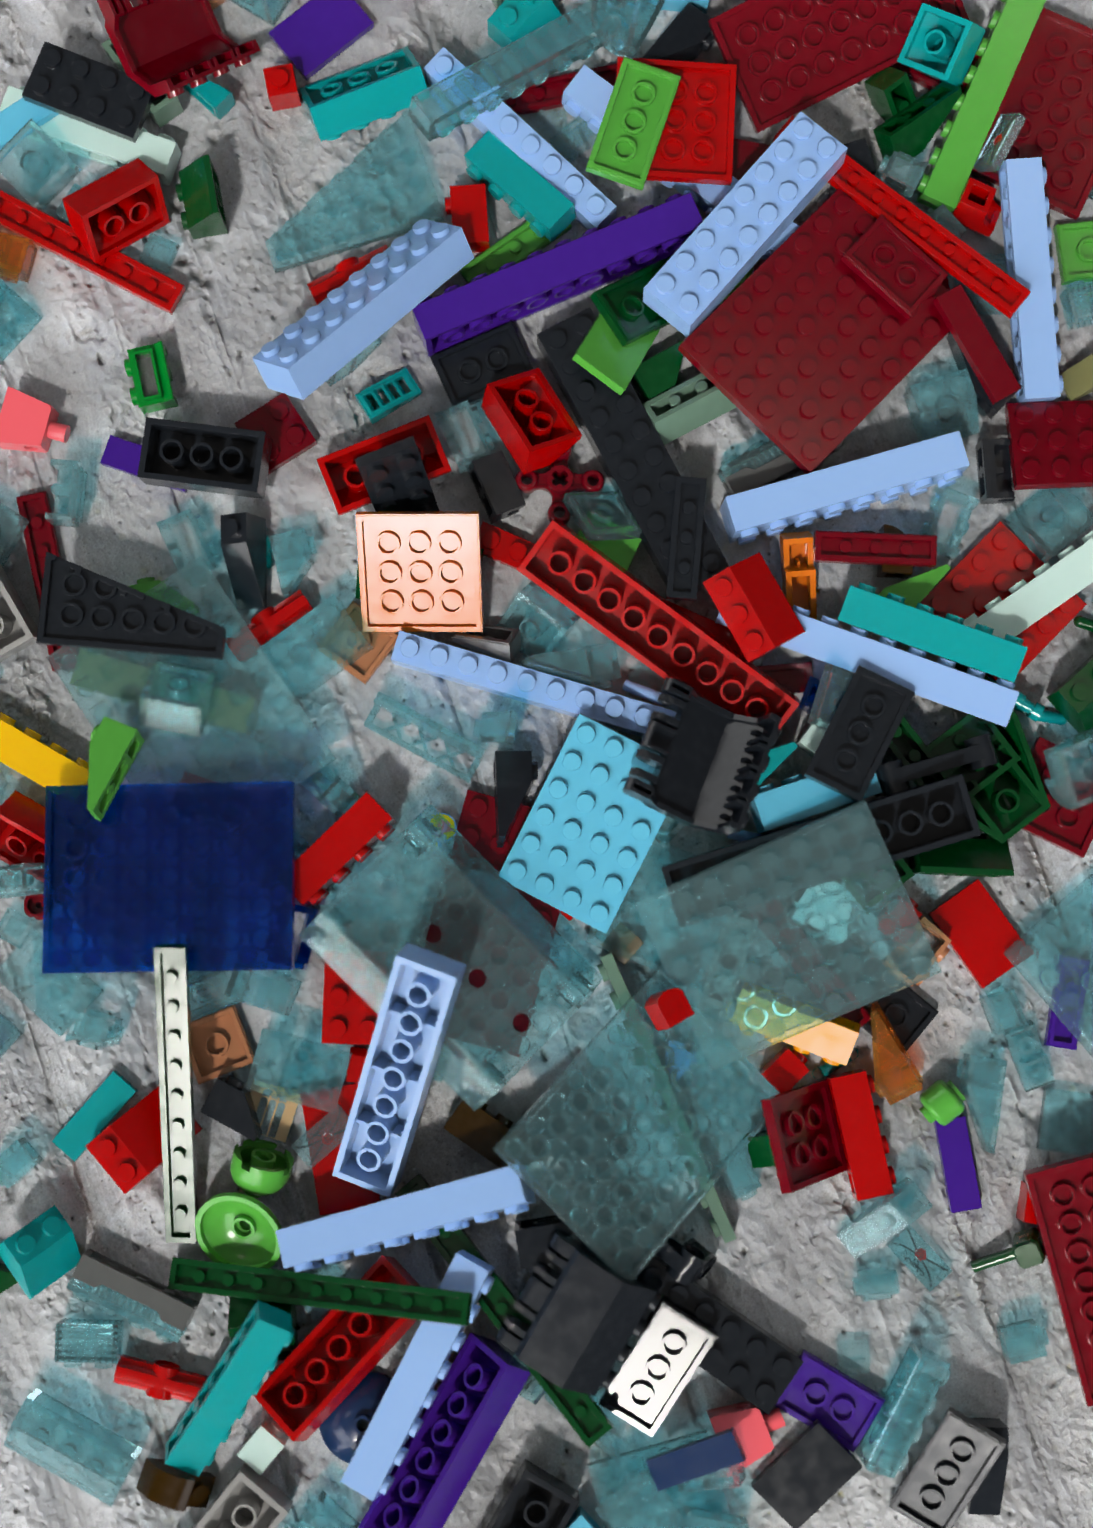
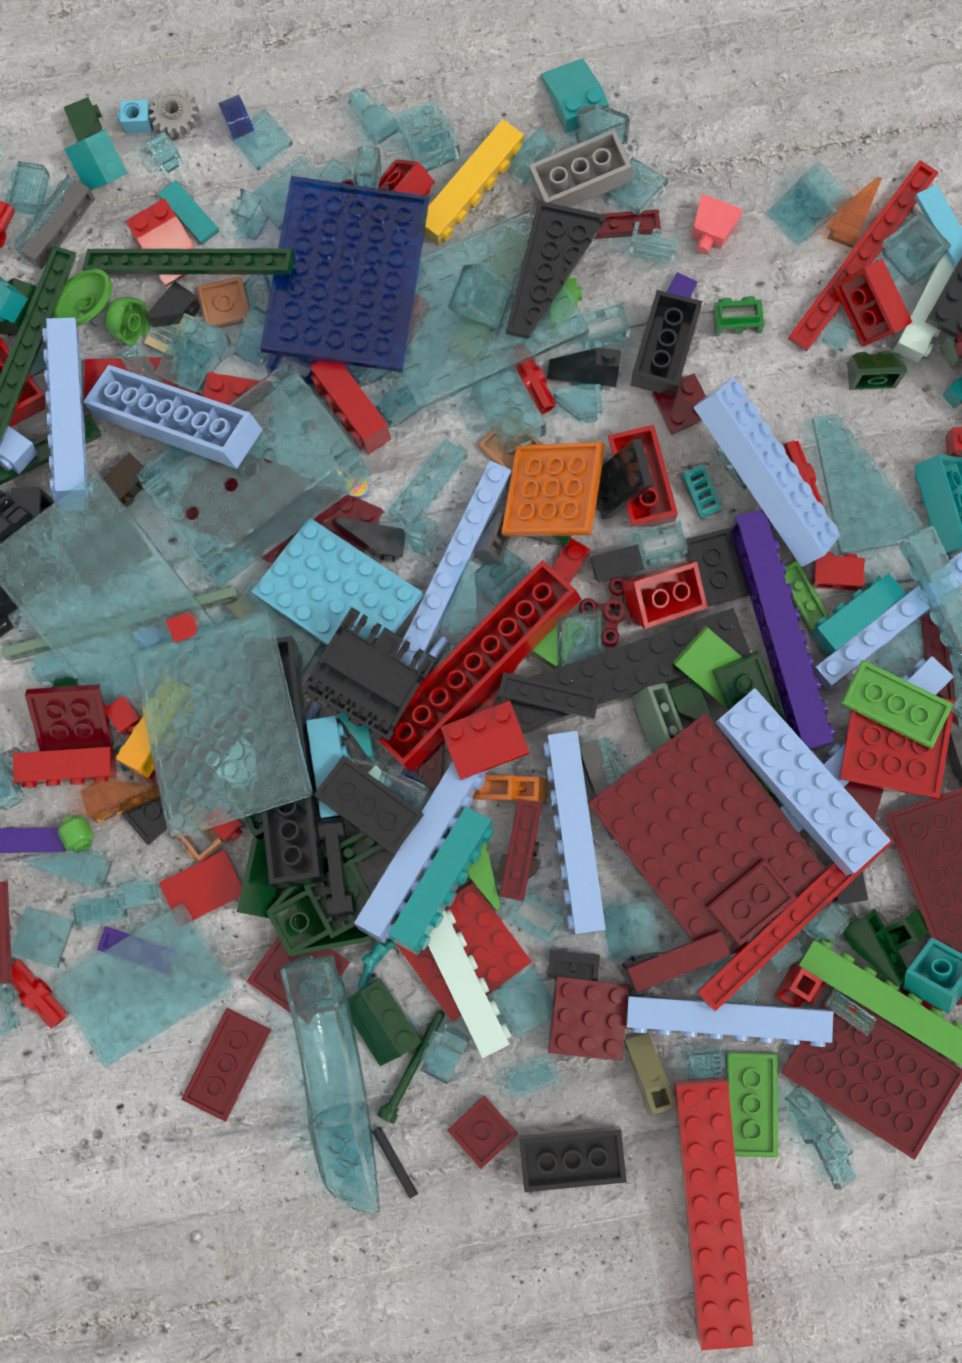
camera: 110 degrees right, 5 degrees down
bright green slope [87,716,144,821] -> none

